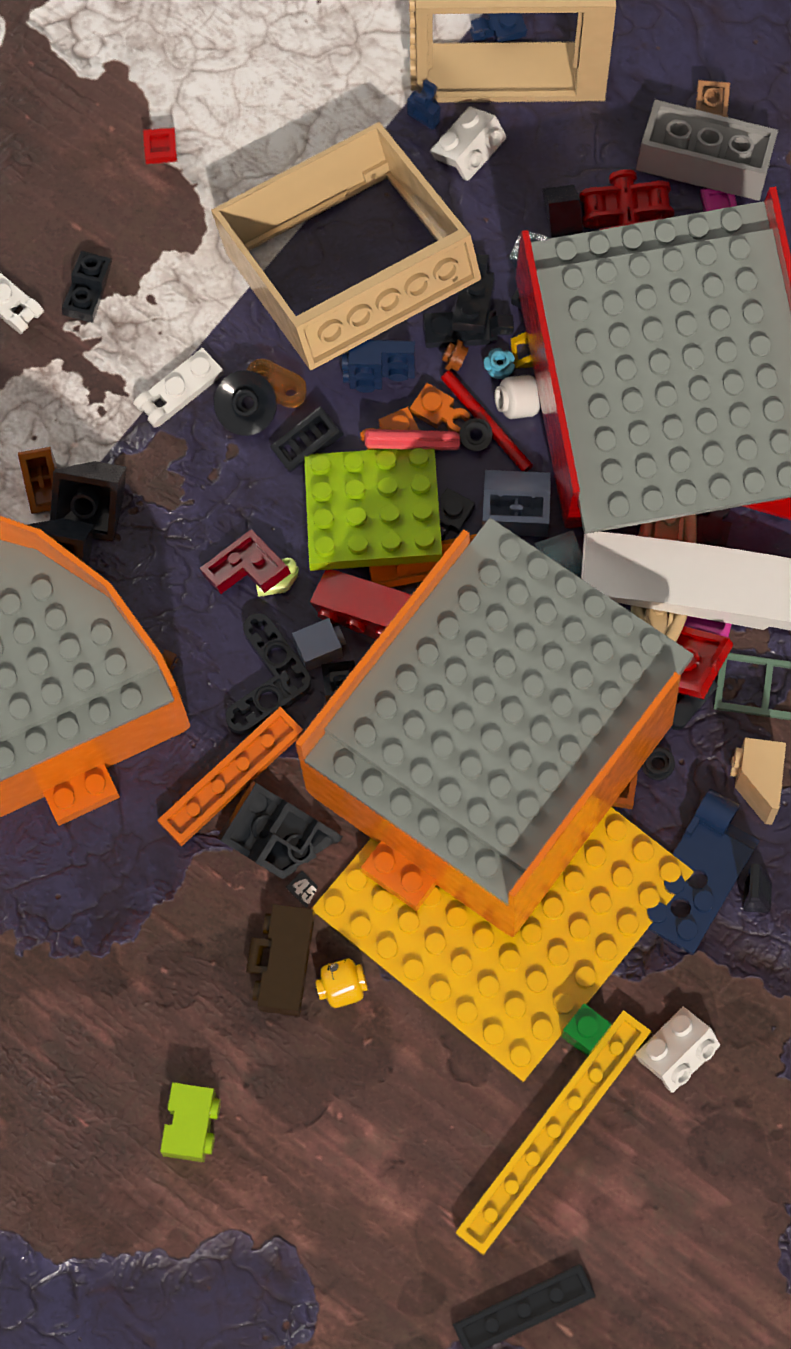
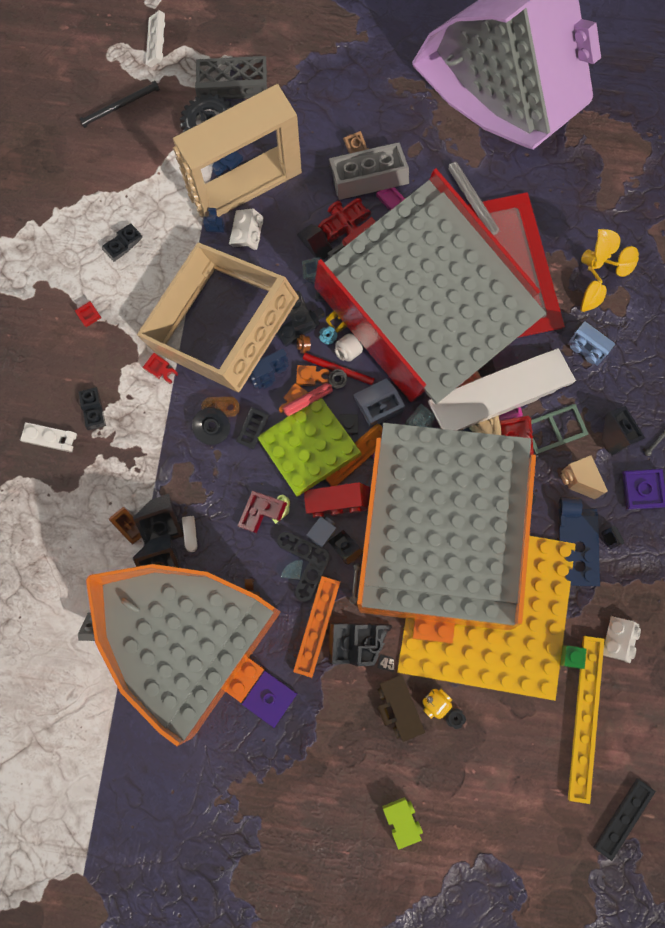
camera: 30 degrees left, 5 degrees up
white plate [133,347,224,428] -> none
none -> black slope [102,223,143,262]
none -> red plate [142,353,178,384]
none -> white bar [182,516,197,552]
none -> dark purple plate [241,671,297,728]
none -> clear light blue tile [281,560,303,580]
none -> black plate [446,709,466,729]

